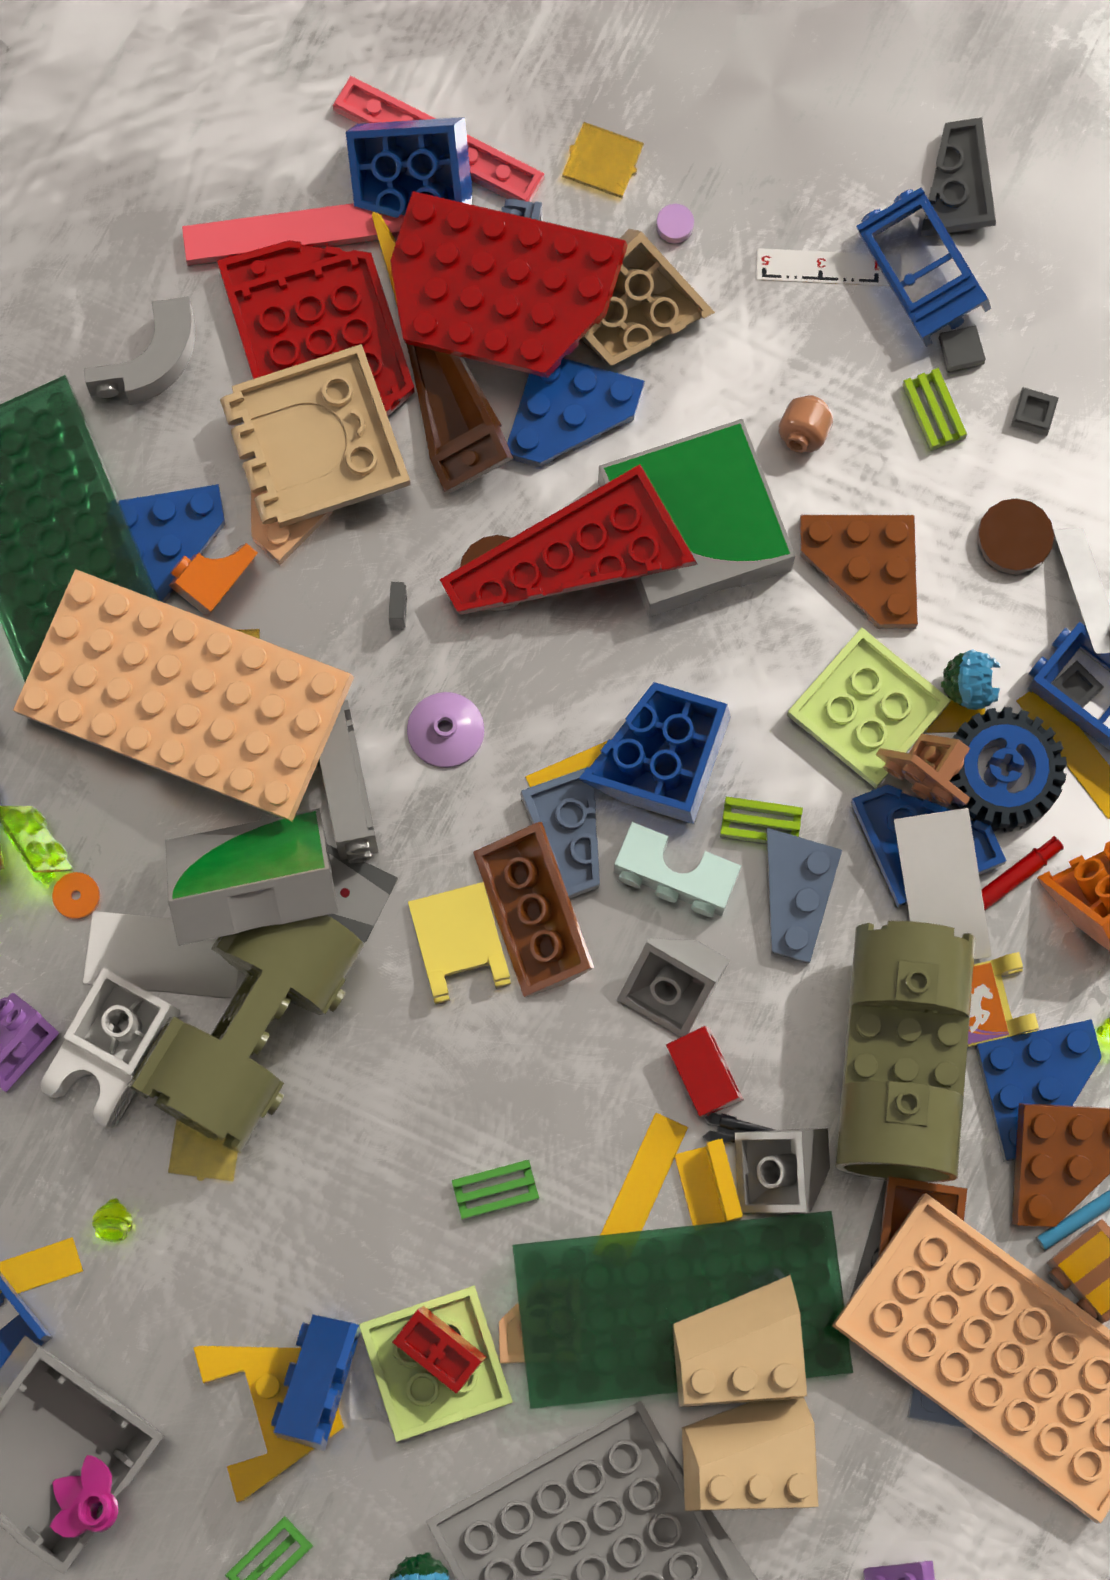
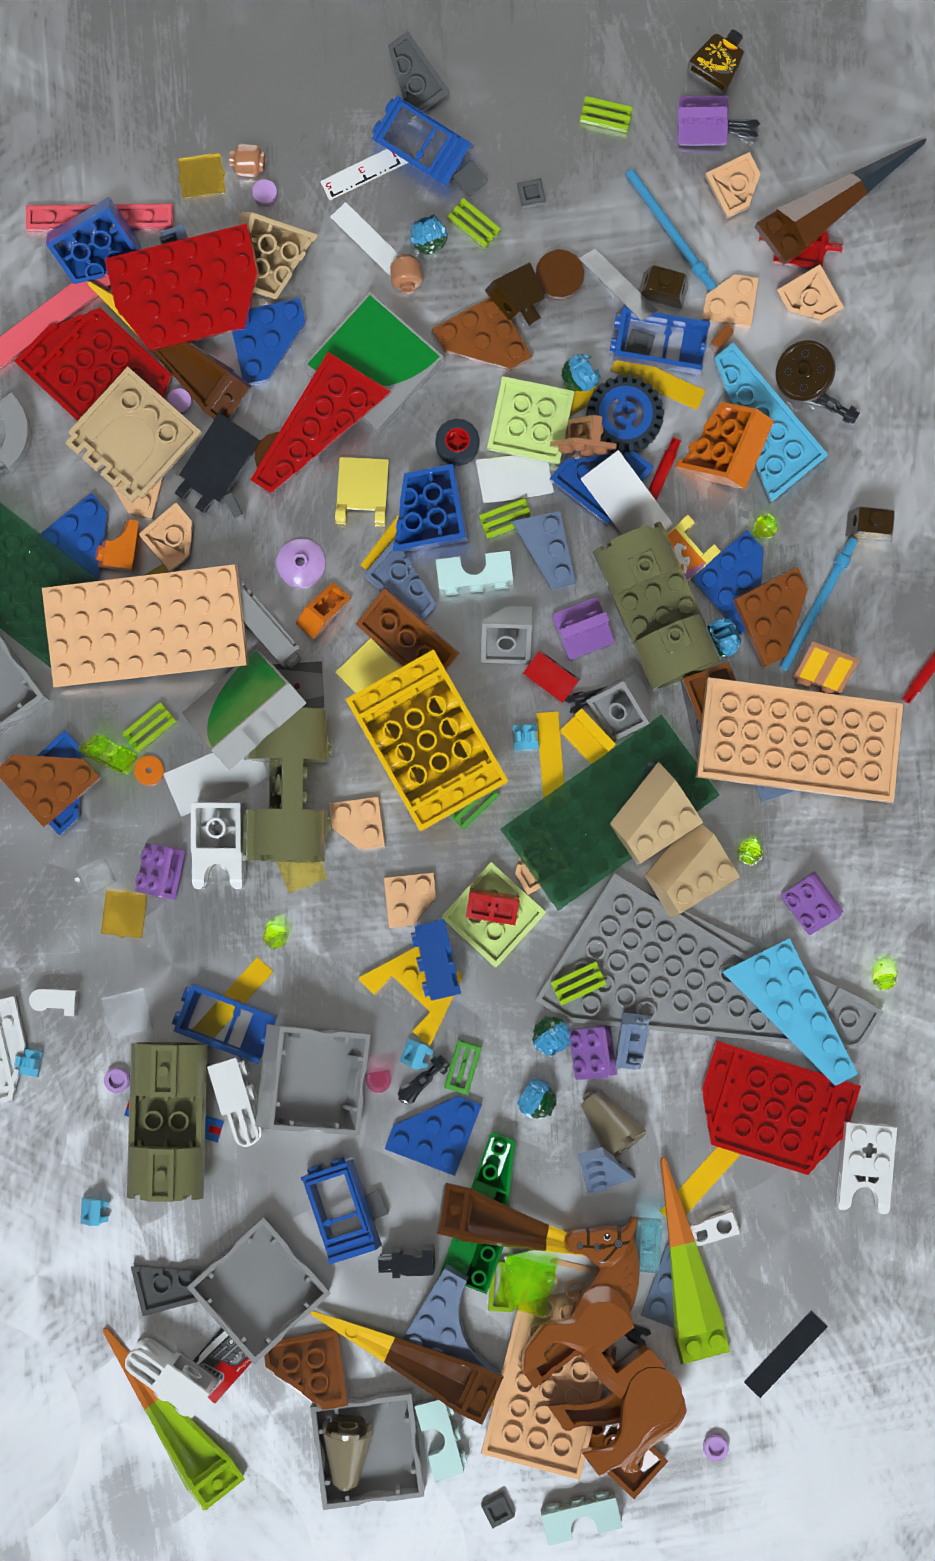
camera: 25 degrees left, 10 degrees up
dark pink plate [50,1455,119,1538] -> none
none -> lime tile [122,702,177,753]
none -> light nougat plate [138,503,193,572]
none -> lavender tile [167,388,192,414]
none -> black tile [174,413,261,513]
none -> nougat head [229,143,266,178]
none -> orange arch [295,582,351,639]
none -> light nougat plate [329,797,385,850]
none -> white sticker [330,202,399,277]
none -> light yellow flag [335,457,389,527]
none -> yellow wedge [345,649,509,832]
none -> clear pink brick [365,1069,392,1093]
none -> light nougat plate [384,873,436,928]
none -> black piece [397,1054,450,1104]
none -> medium azure tile [400,1038,433,1070]
none -> dark azure piece [410,214,448,255]
none -> black wheel [435,418,480,466]
none -> white sticker [476,455,554,503]
none -> dark brown torso [485,262,545,326]
none -> medium azure tile [512,724,539,751]
none -> lime tile [551,961,607,1006]
none -> medium lavender bracket [552,597,615,660]
none -> dark azure piece [707,618,741,657]
none -> clear neon green plate [738,838,763,865]

